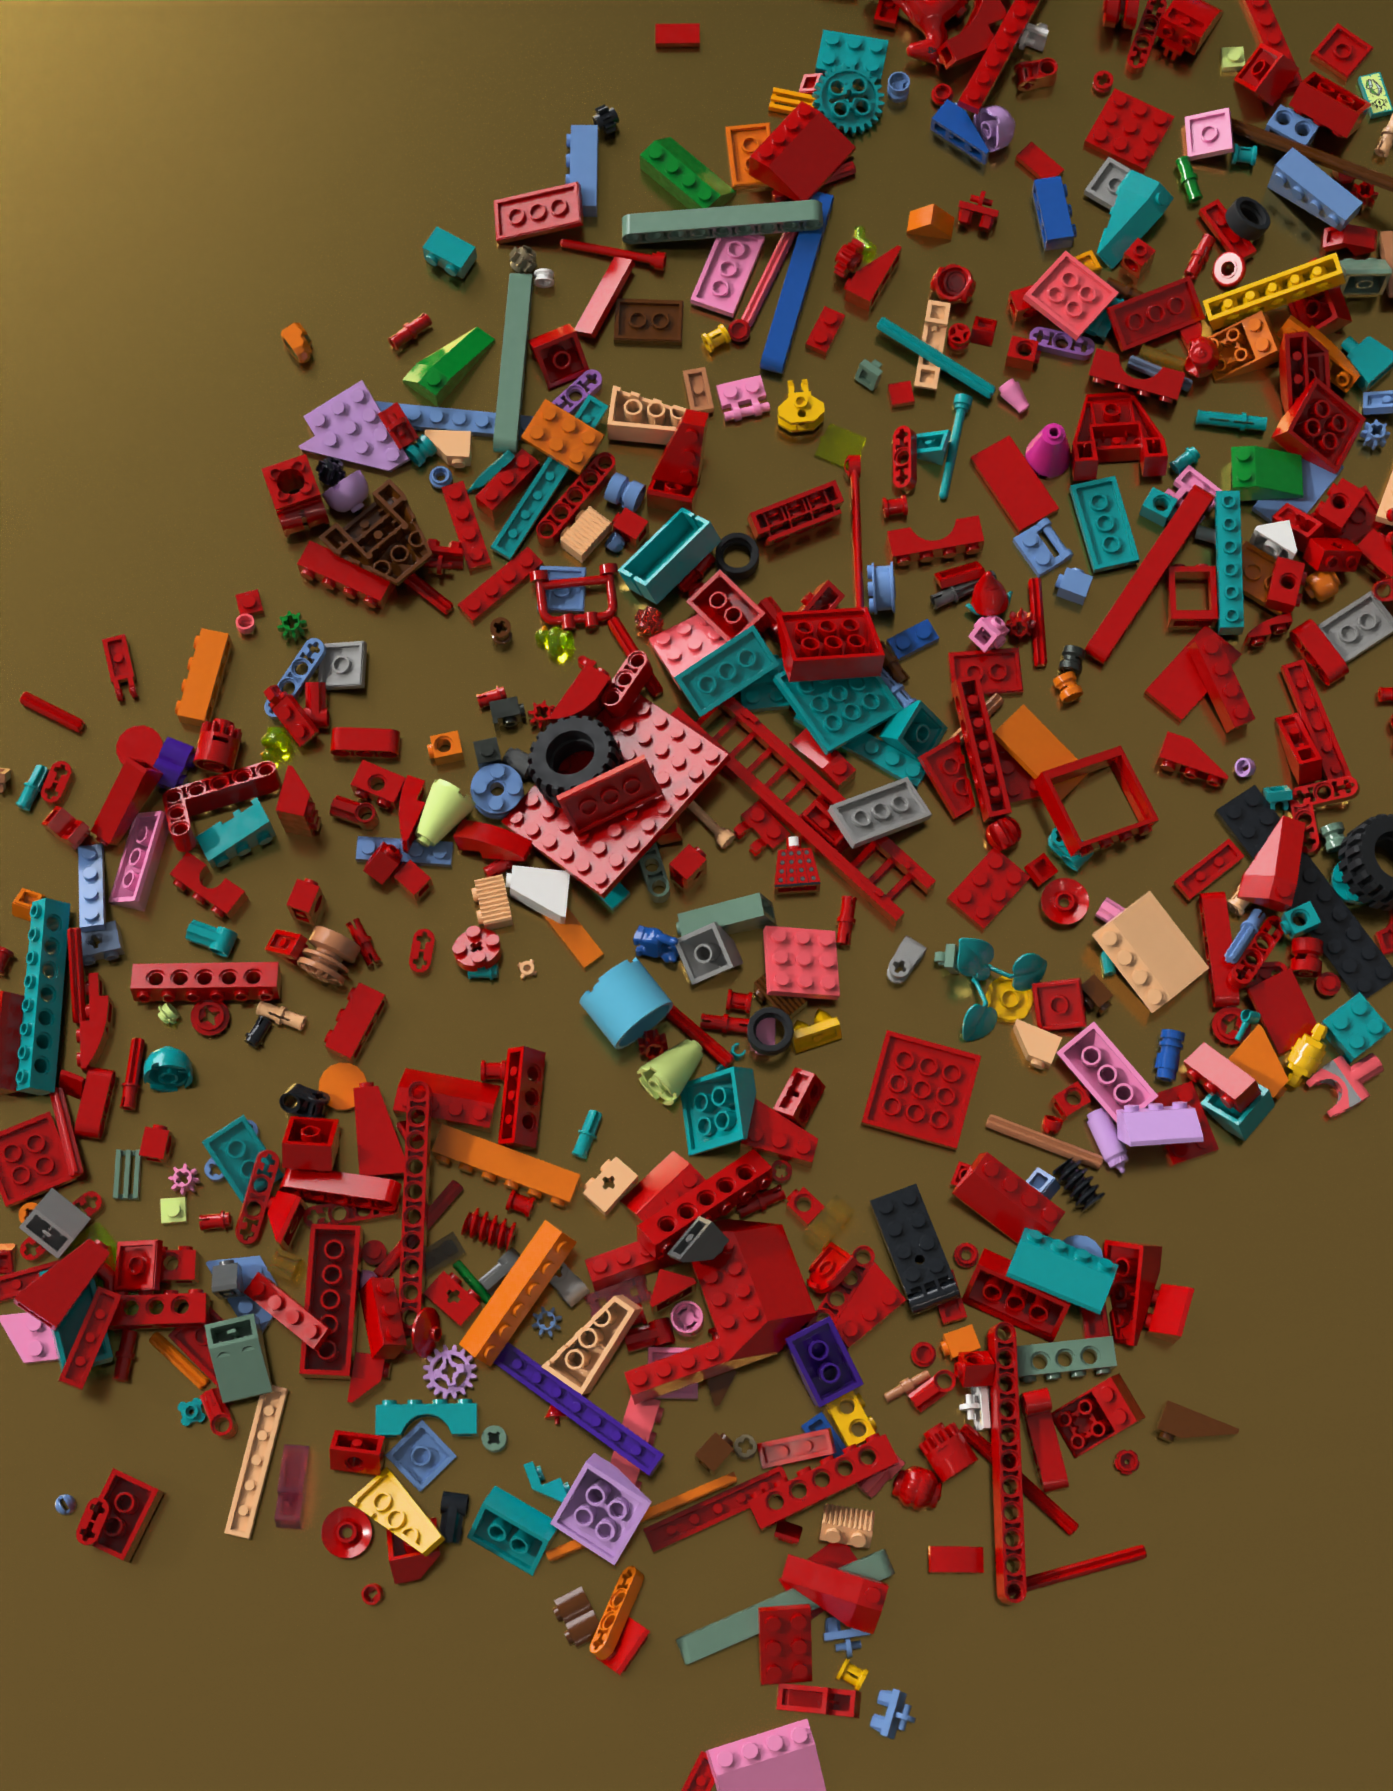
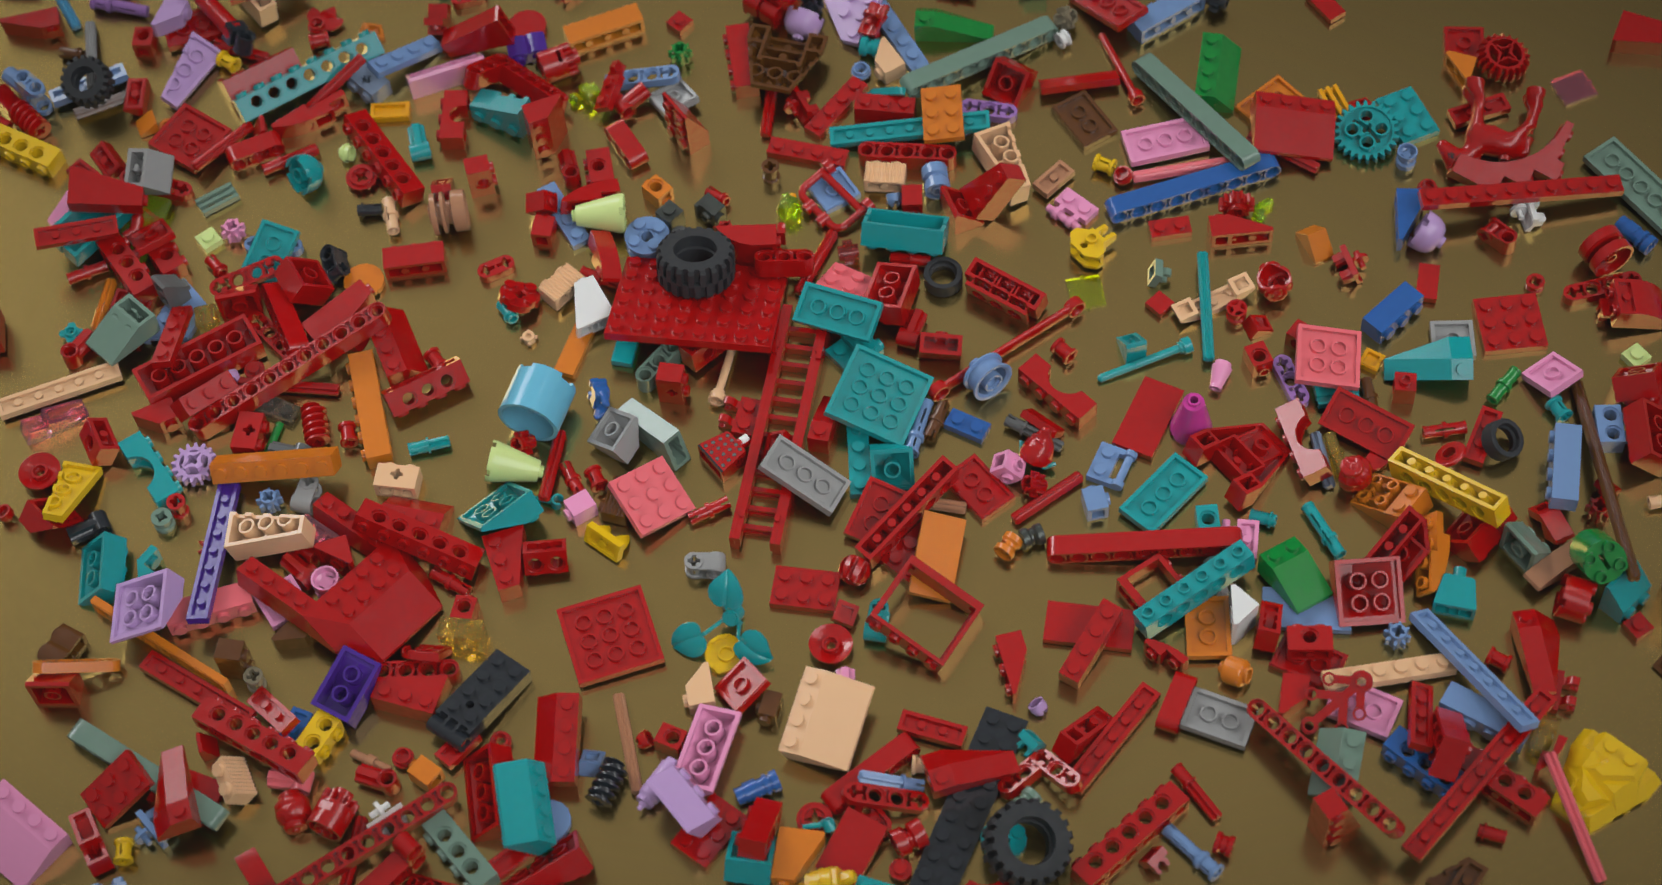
camera: 60 degrees right, 15 degrees down
red brick [139,1124,173,1164] -> none
coral hinge [236,614,255,635] -> none
red pin [345,918,381,967] -> none
medium blue plate [385,1420,457,1492] -> none
red dish [411,1307,442,1358] -> none
red tile [556,754,663,836] -> none
dark grey slope [667,1216,729,1263] -> none
black tyre [747,1007,794,1056] -> none
red bush [772,1160,792,1184] -> none
red slope [776,607,885,682] -> none
red beam [893,425,917,492] -> none
red brick [954,1351,995,1387] -> none
red brick [1264,557,1307,614] -> none
teal brick [1280,901,1321,939] -> none
red brick [1302,538,1363,572] -> none
none -> red bush [166,493,190,520]
none -> light orange tile [370,101,411,123]
none -> red slope [662,92,710,155]

